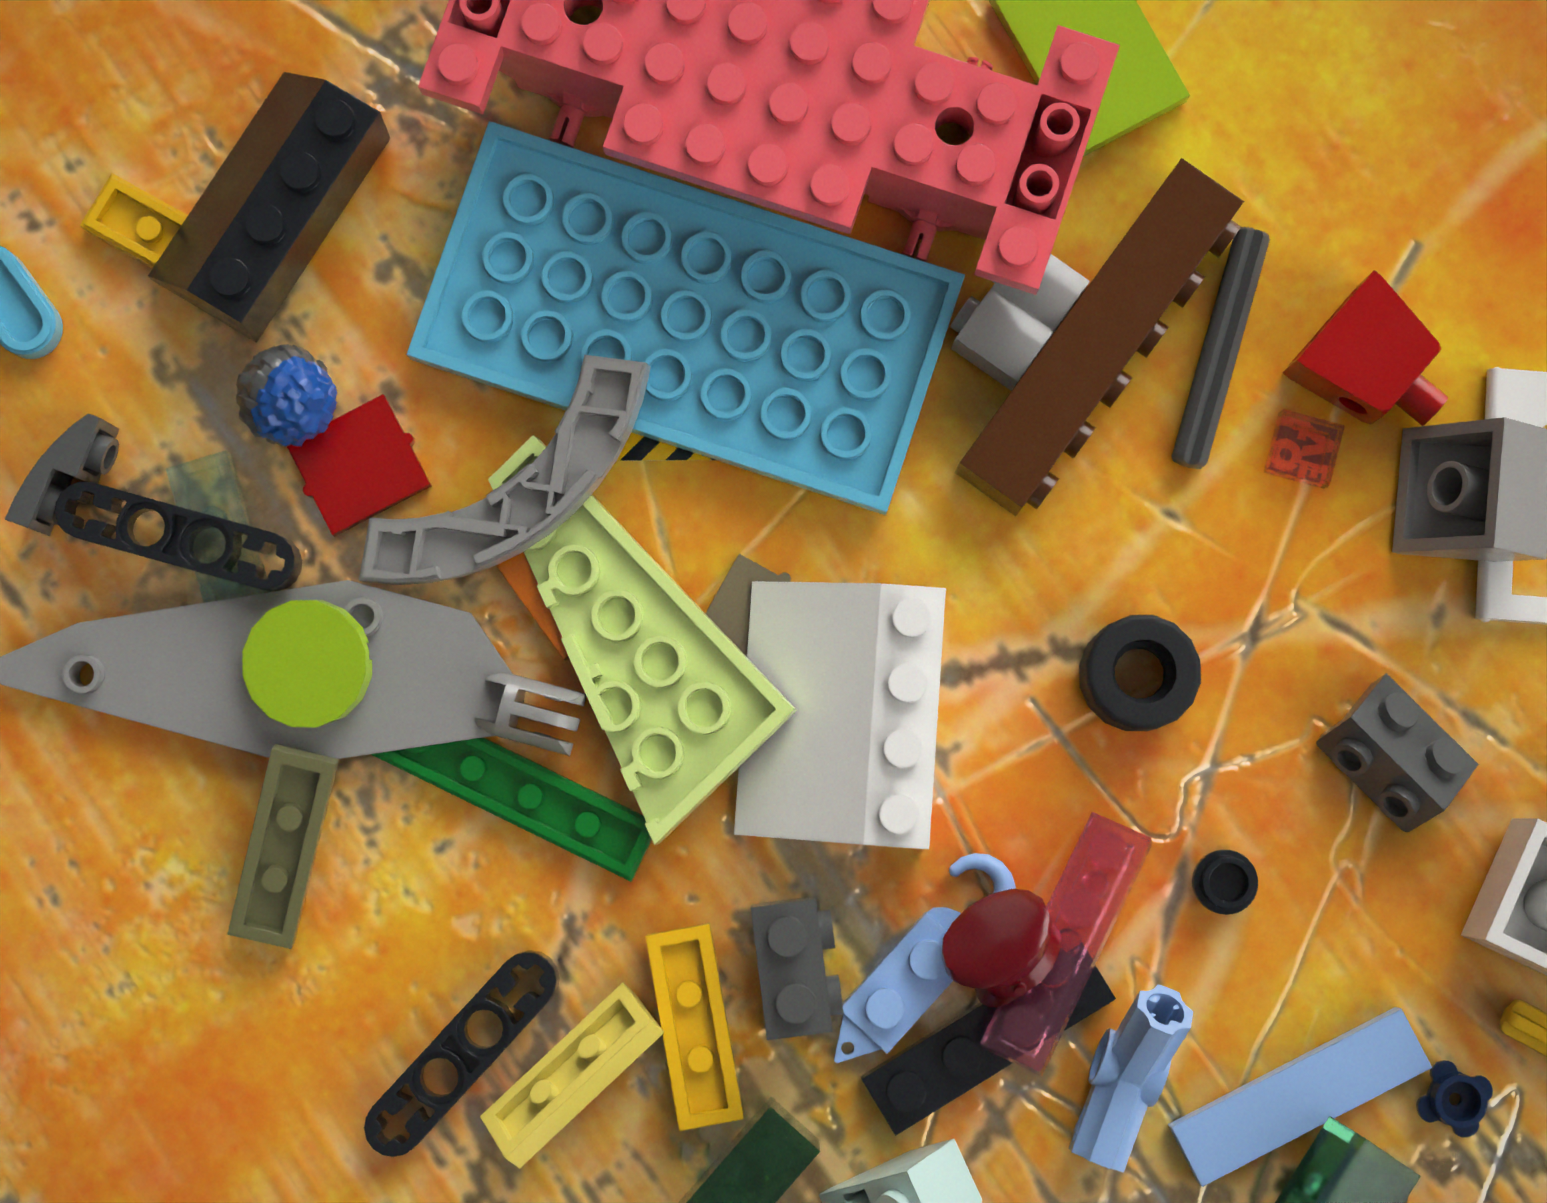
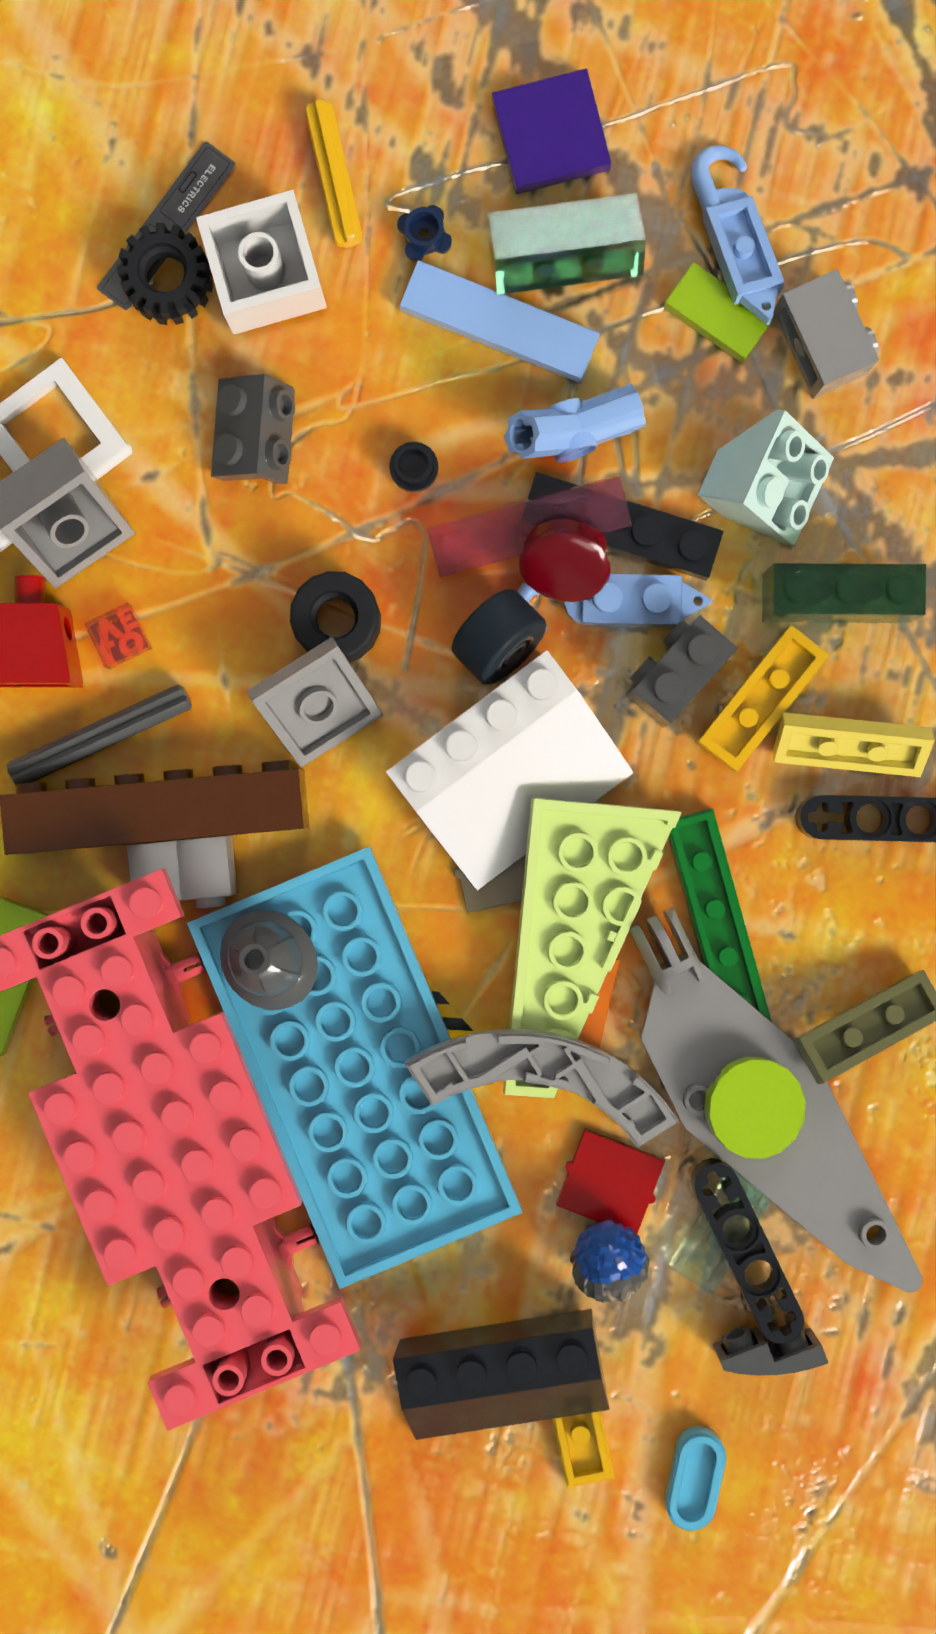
camera: 135 degrees left, 5 degrees up
none -> dark grey hat [220,910,318,1010]
none -> light grey plate [247,637,383,767]
none -> black wheel [451,589,547,685]

